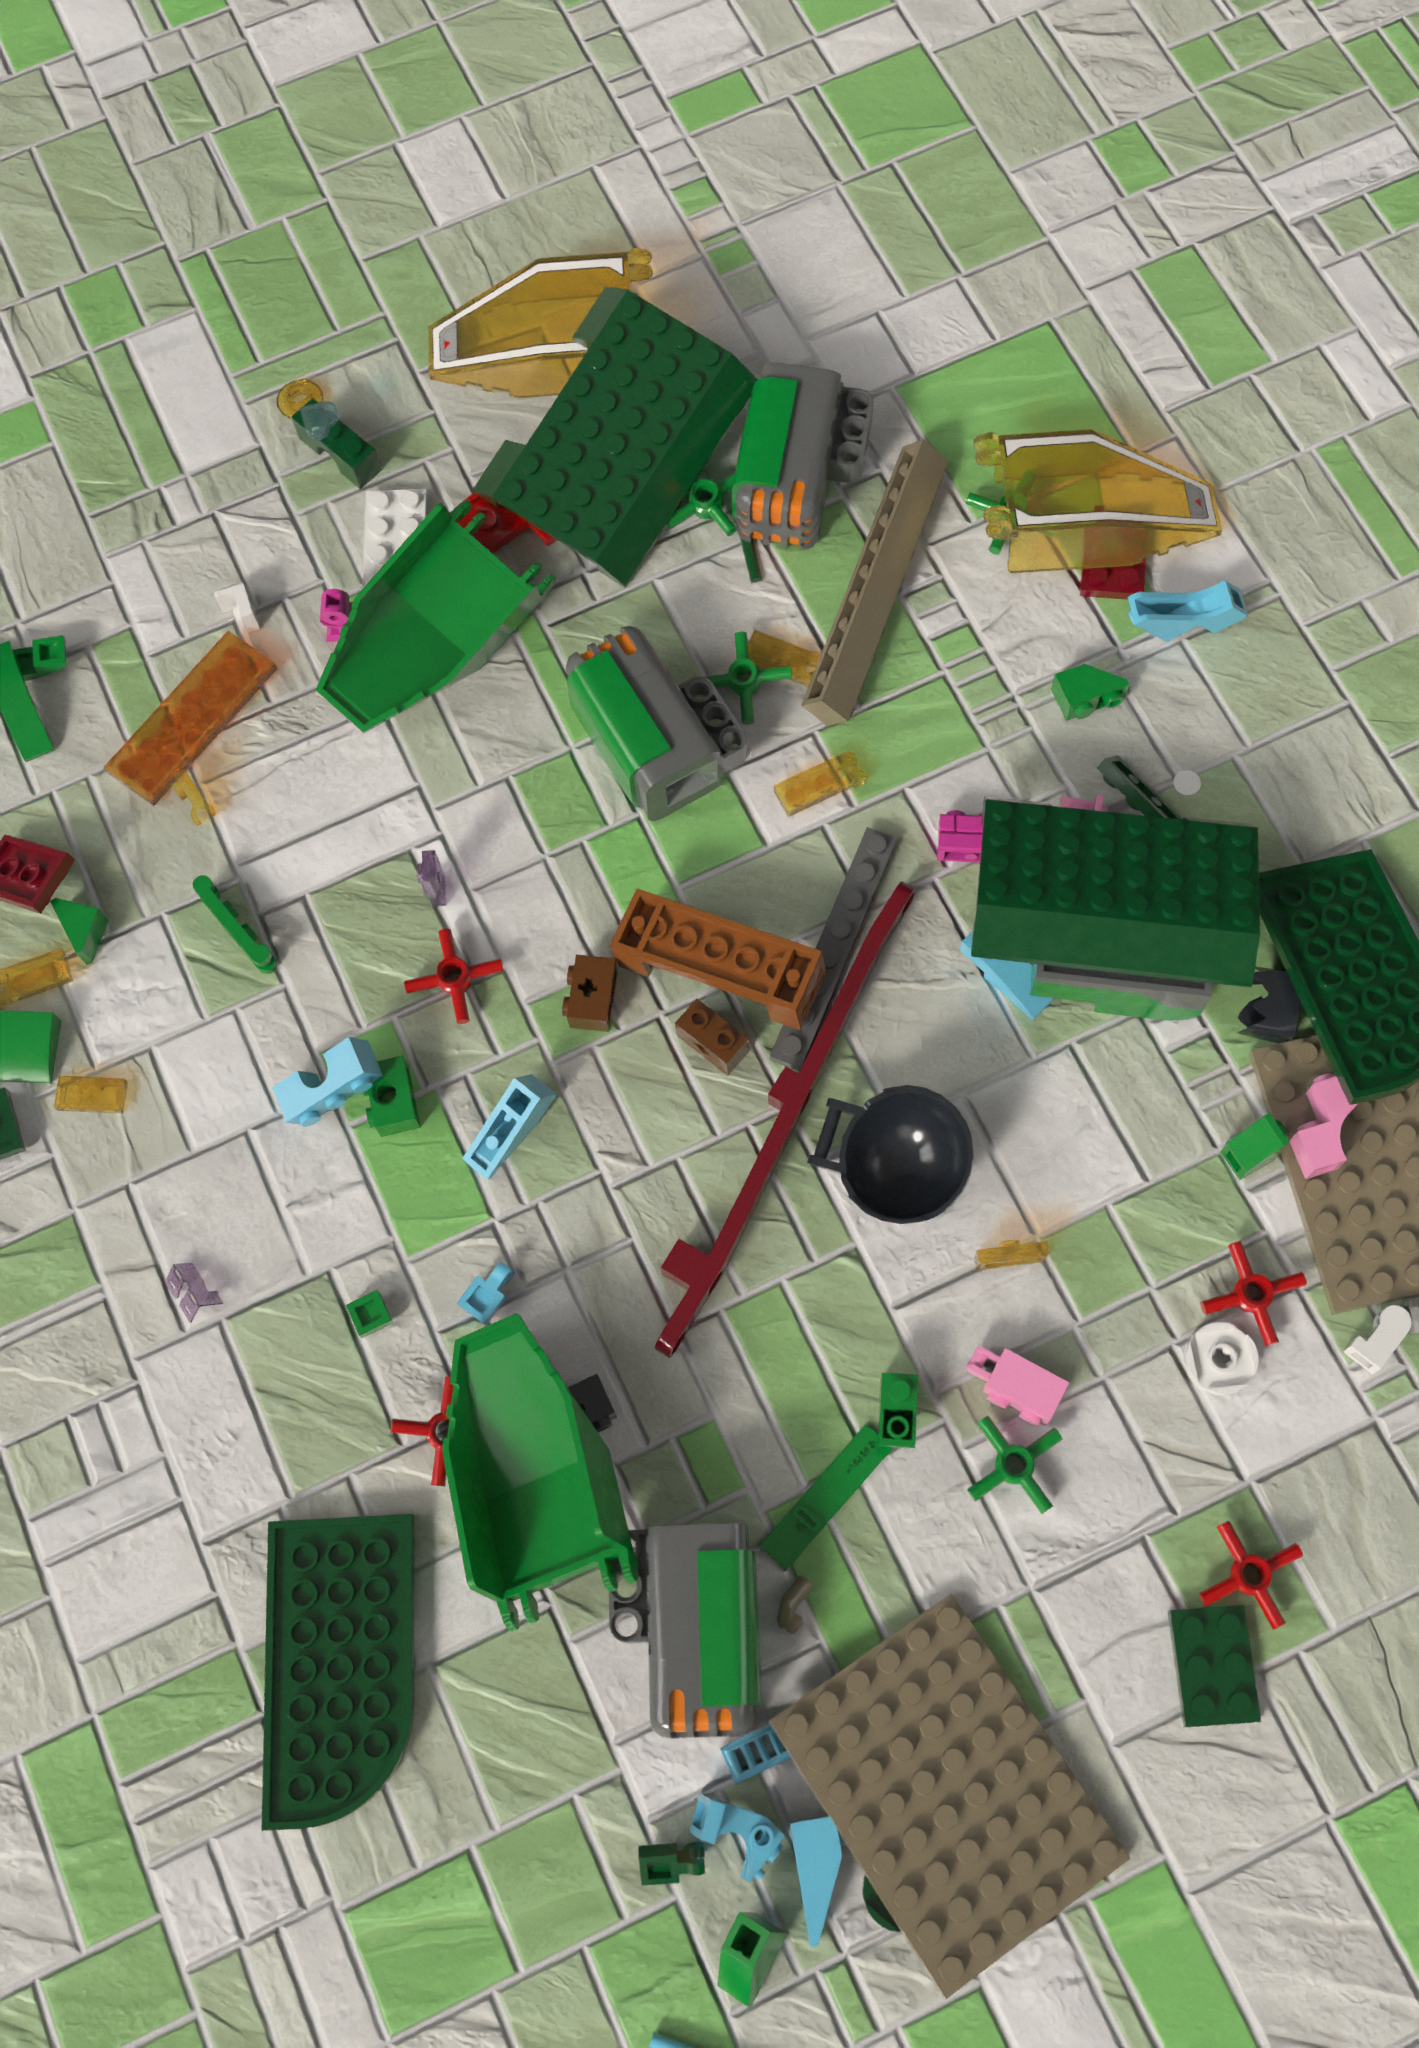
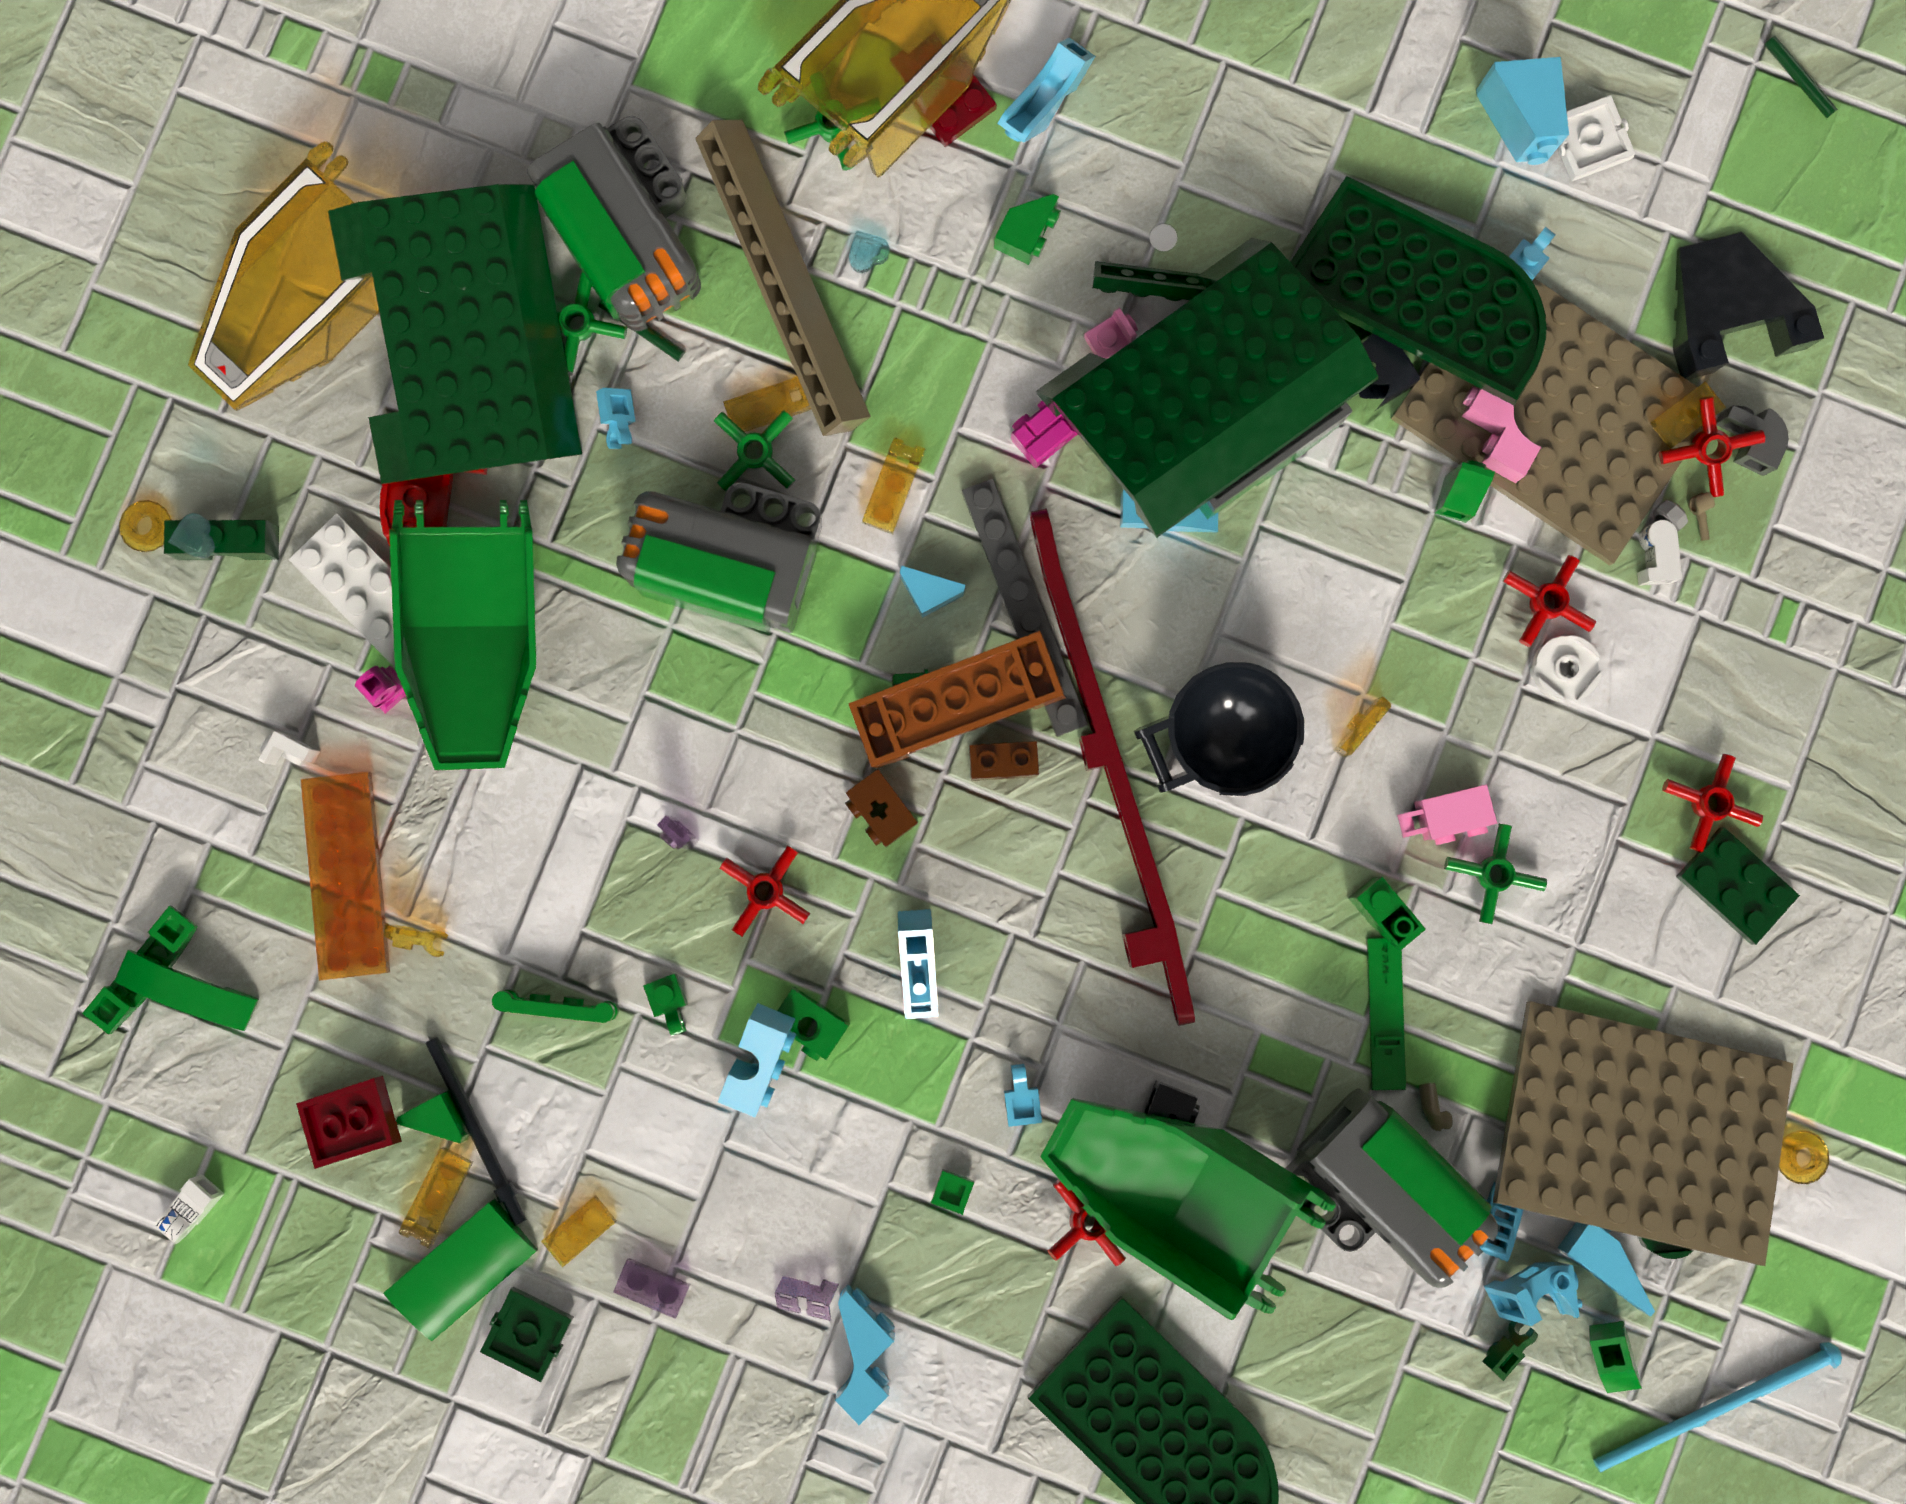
camera: 55 degrees left, 15 degrees up
none -> black bar [425,1037,527,1226]
none -> medium azure plate [596,388,636,449]
none -> clear purple plate [613,1258,691,1319]
none -> green plate [643,973,688,1036]
none -> medium azure arch [835,1285,895,1425]
none -> clear light blue tile [849,230,890,273]
none -> medium azure slope [900,566,966,618]
none -> clear yellow piece [1779,1130,1829,1184]

